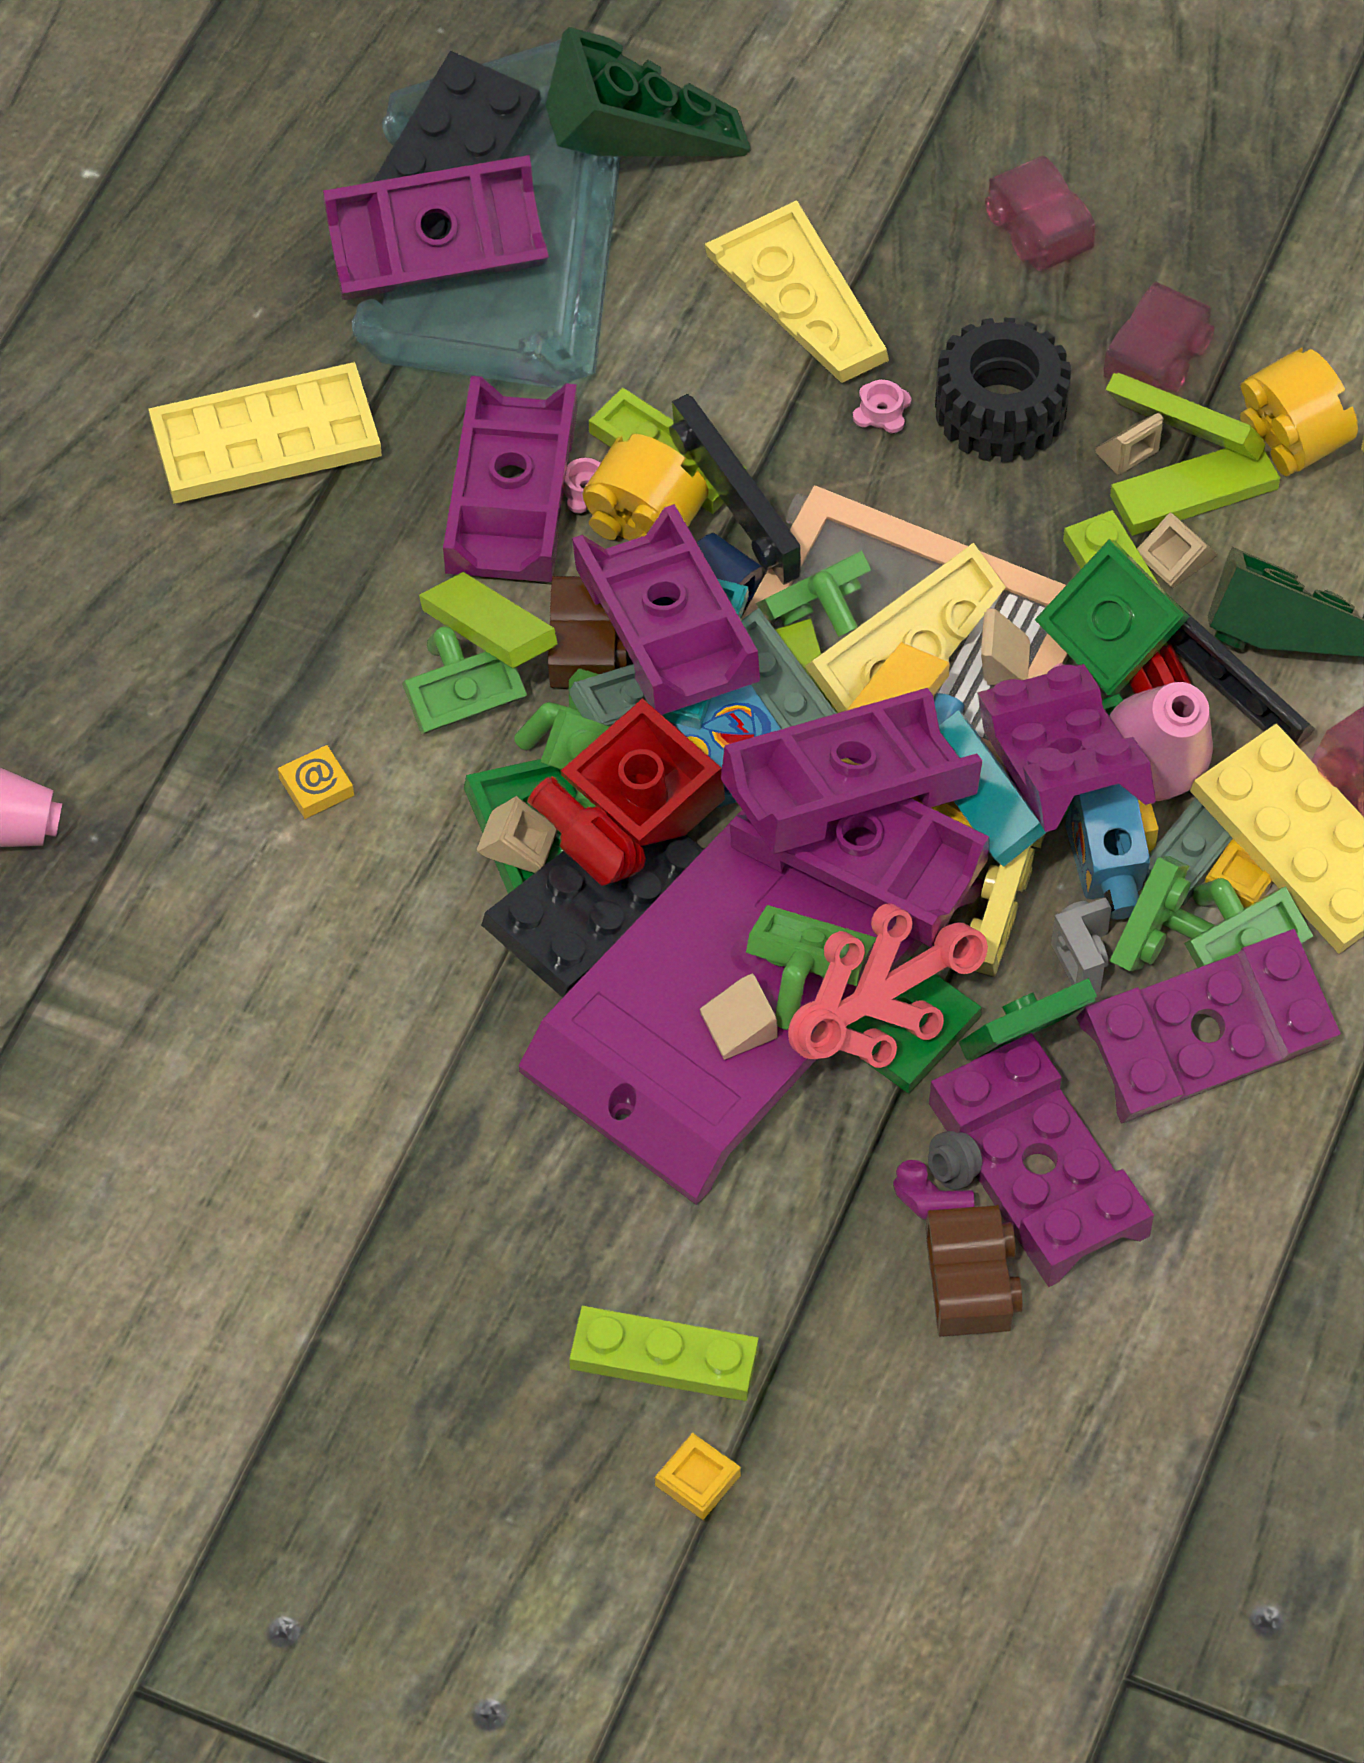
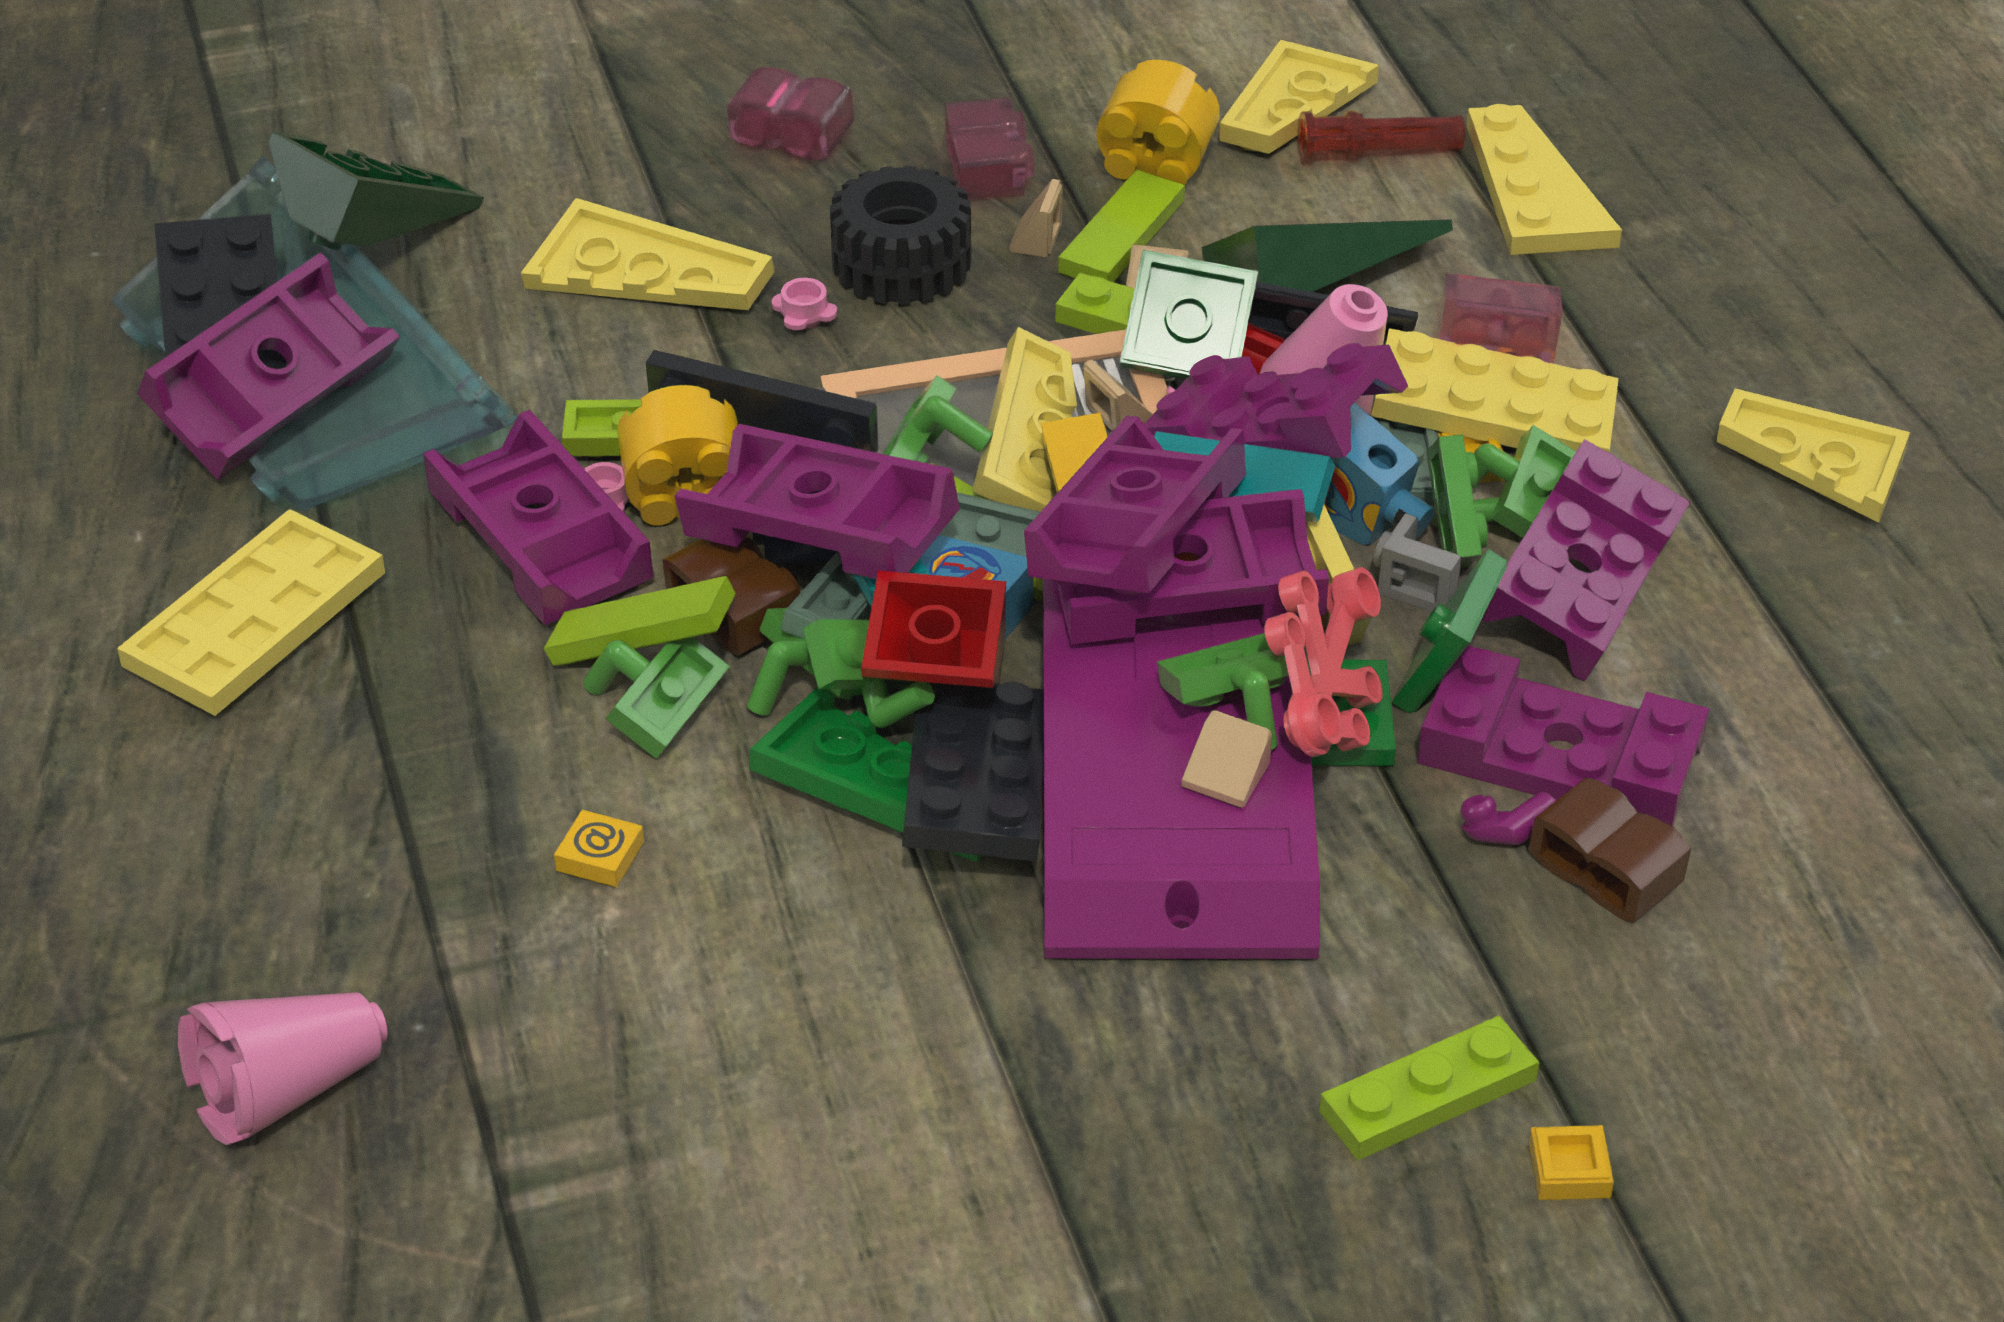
camera: 40 degrees left, 15 degrees down
tan slope [477,796,558,873] -> none
red arm [528,776,646,886] -> none
dark grey plate [928,1131,982,1190] -> none
lime tile [1105,373,1266,461] -> none

